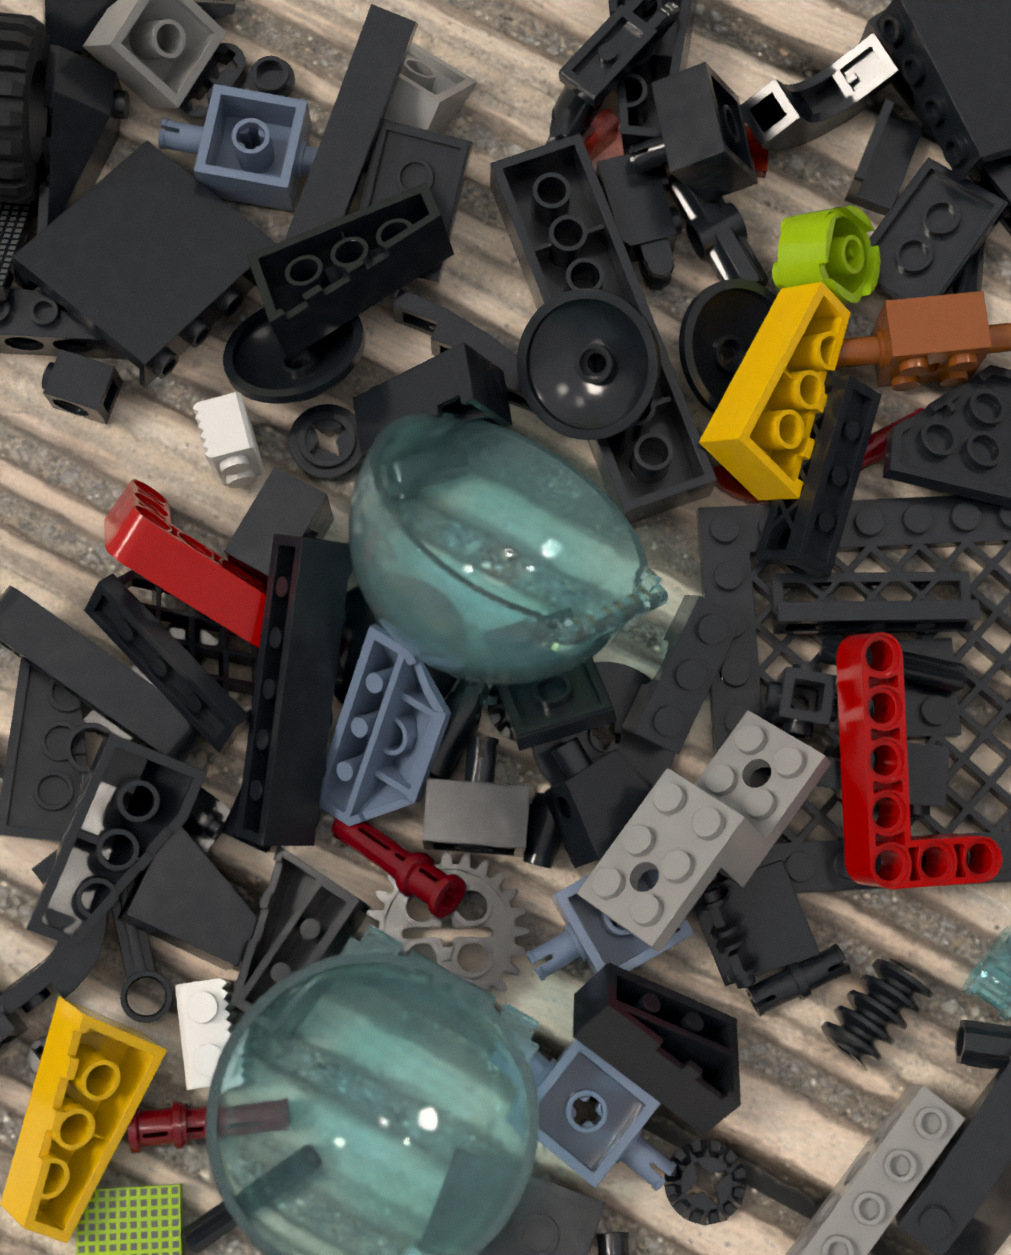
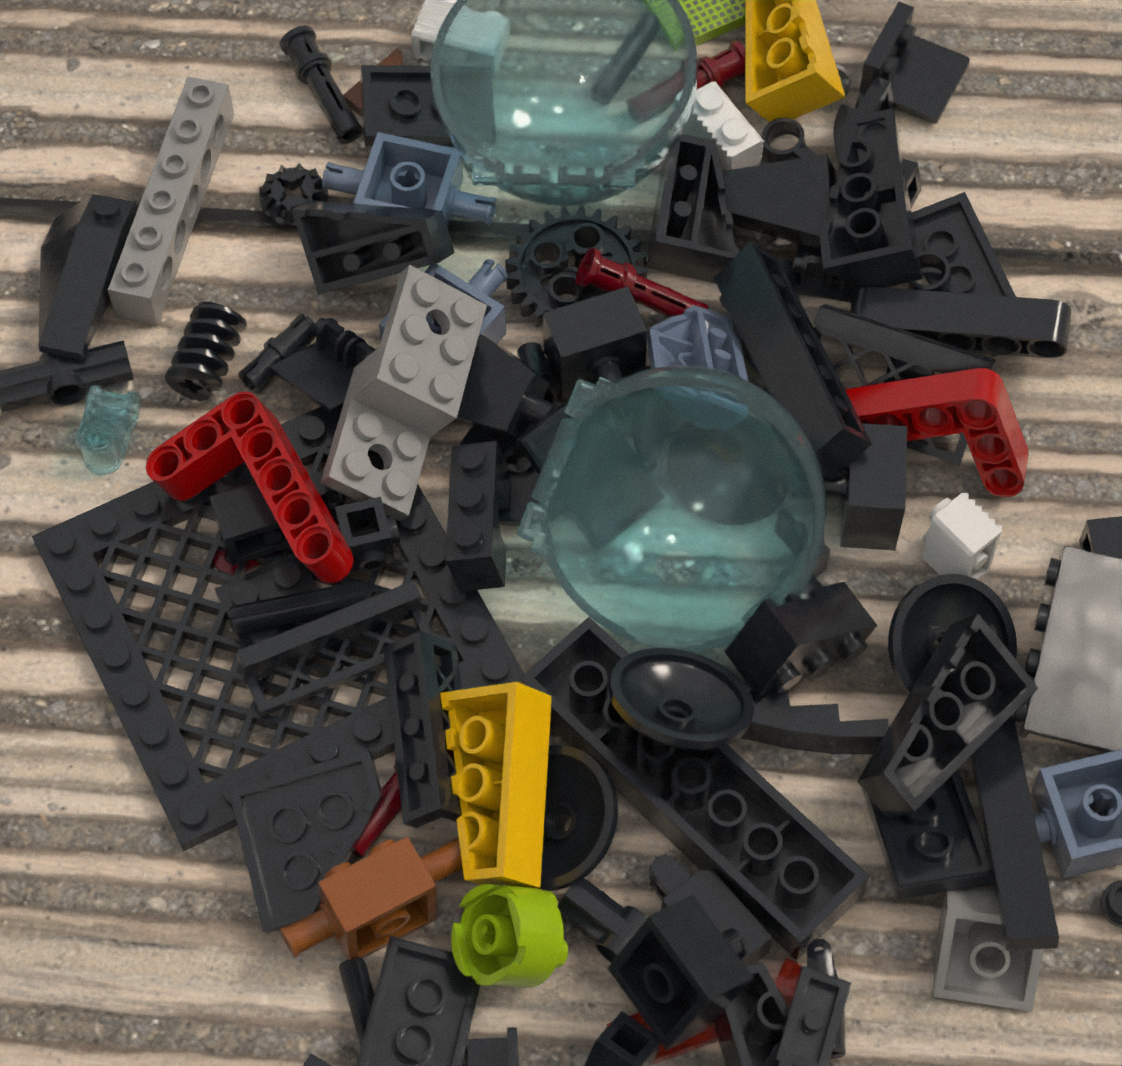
camera: 160 degrees right, 15 degrees down
black gear [289,404,364,480] -> none

